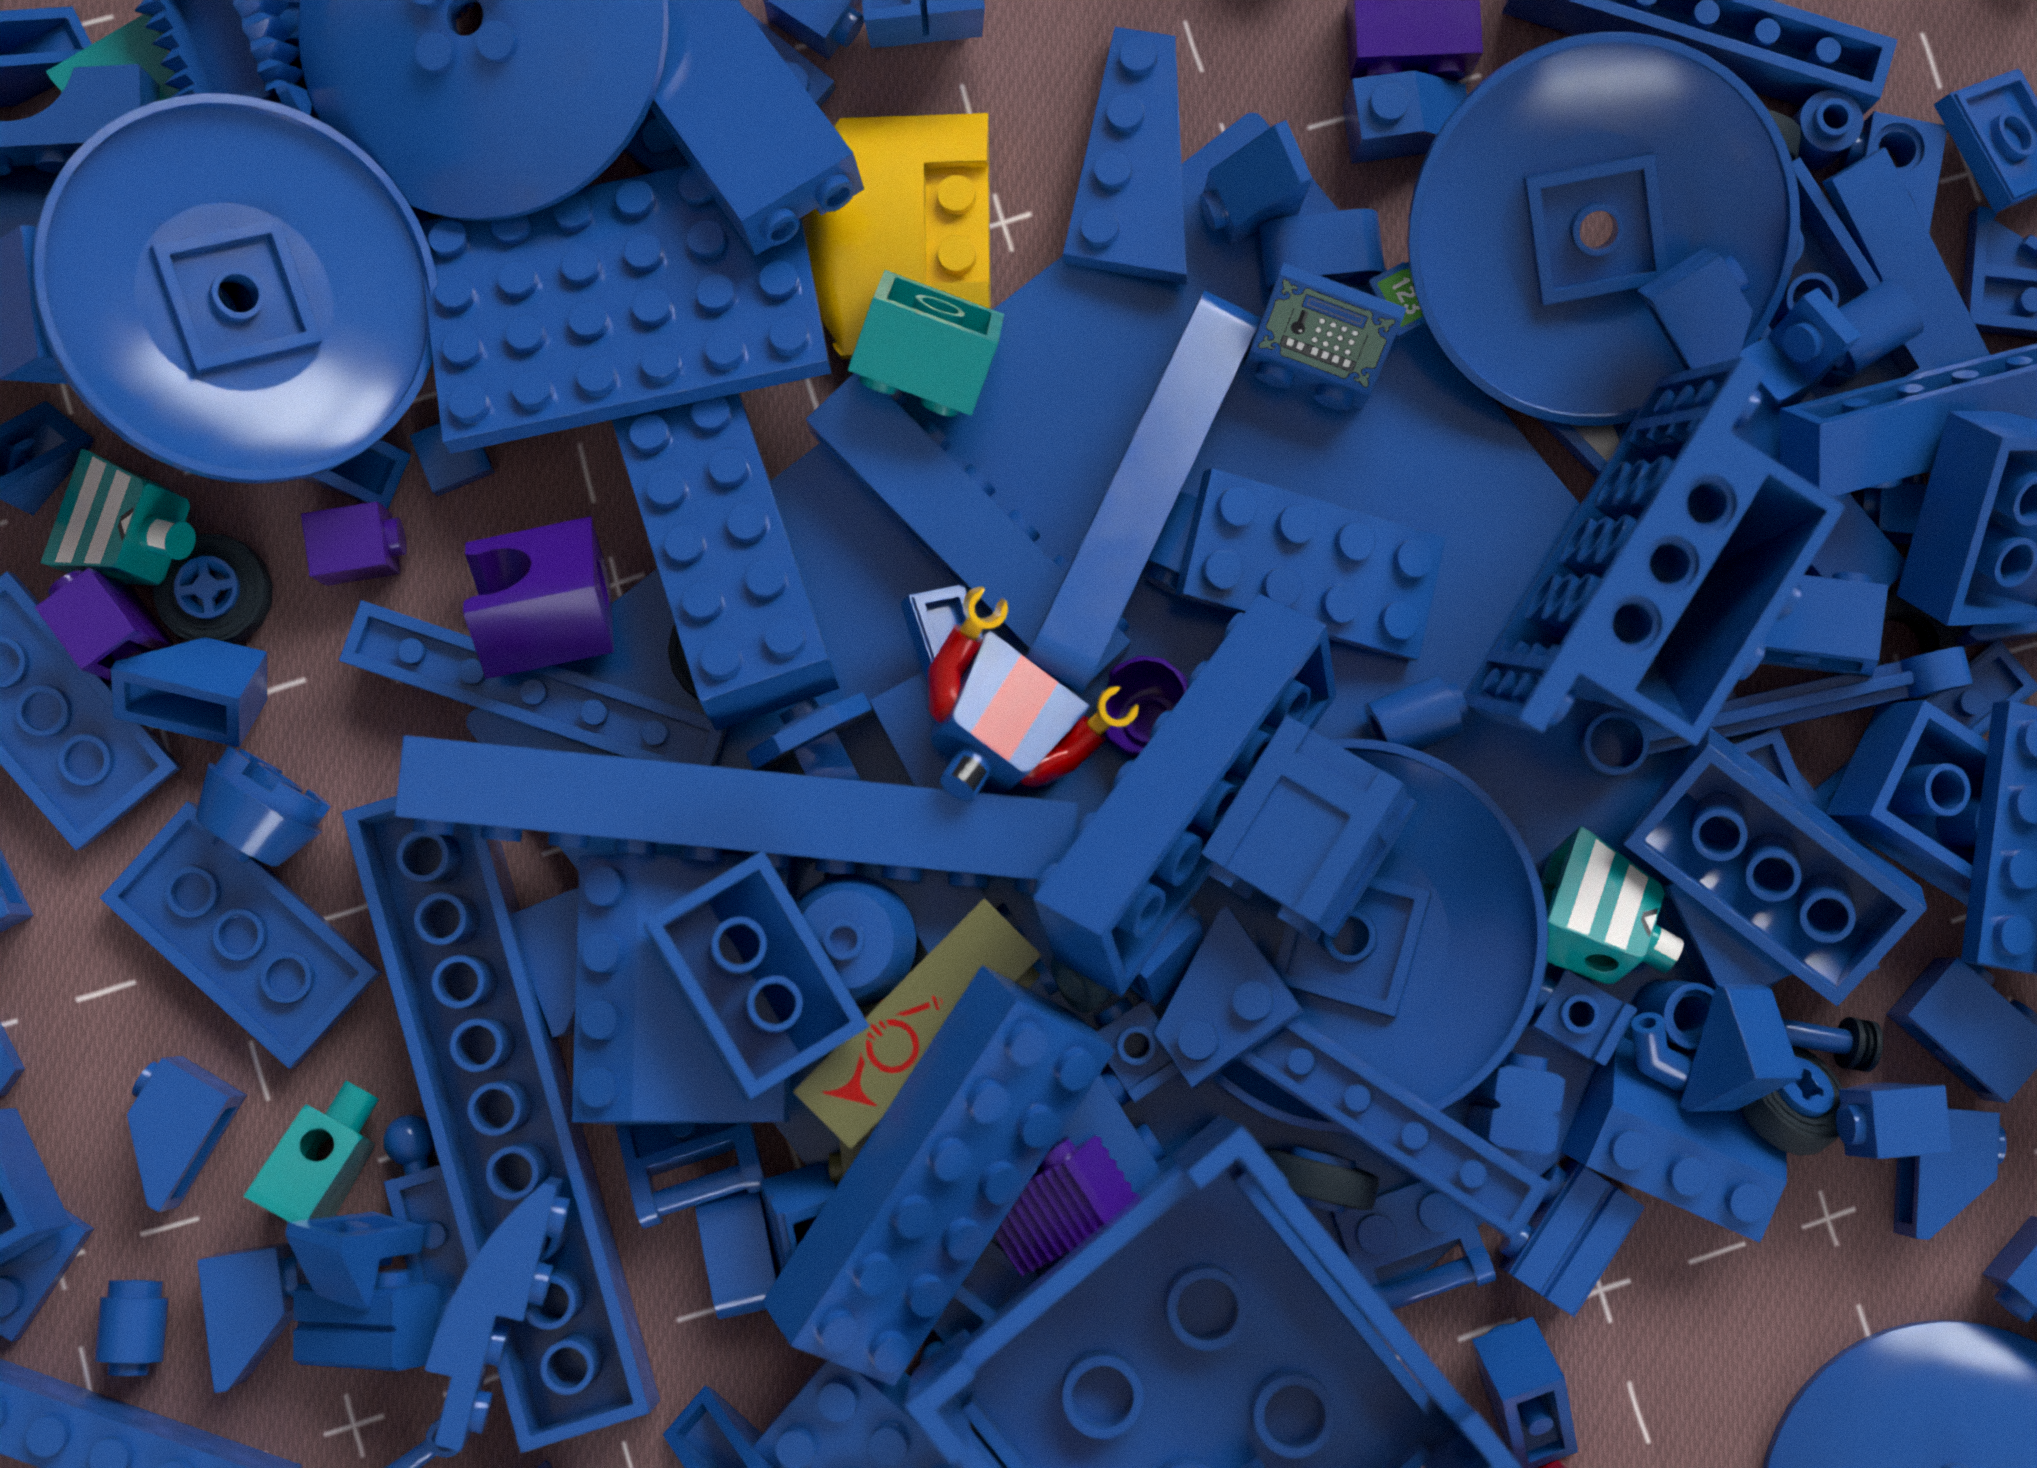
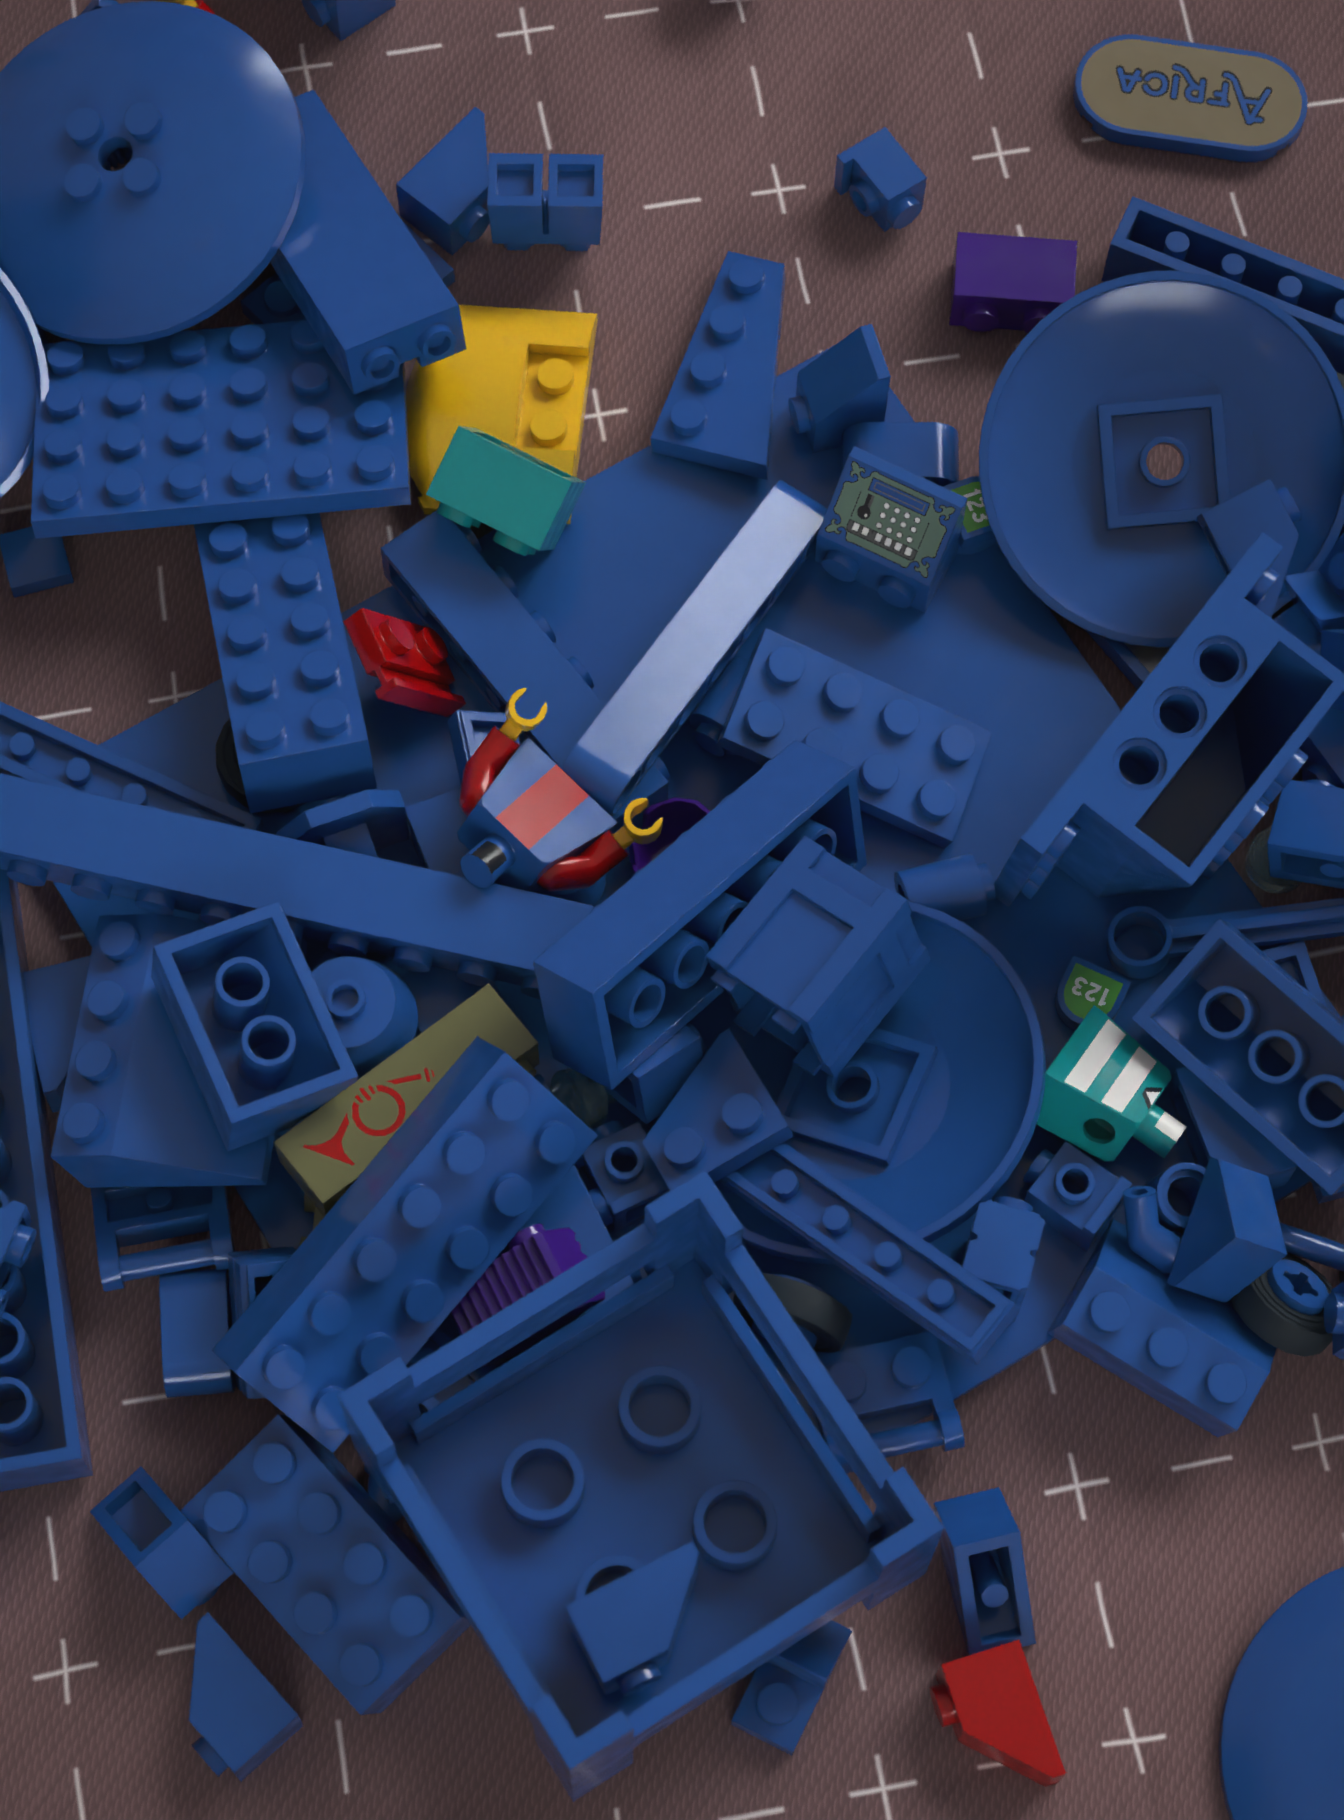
camera: 10 degrees right, 15 degrees down
dark purple piece [463,516,614,679] -> none
blue slope [1342,70,1467,164] -> none
blue brick [1499,1159,1645,1318] -> none
none -> red plate [343,608,466,717]
none -> tile [1055,955,1132,1030]

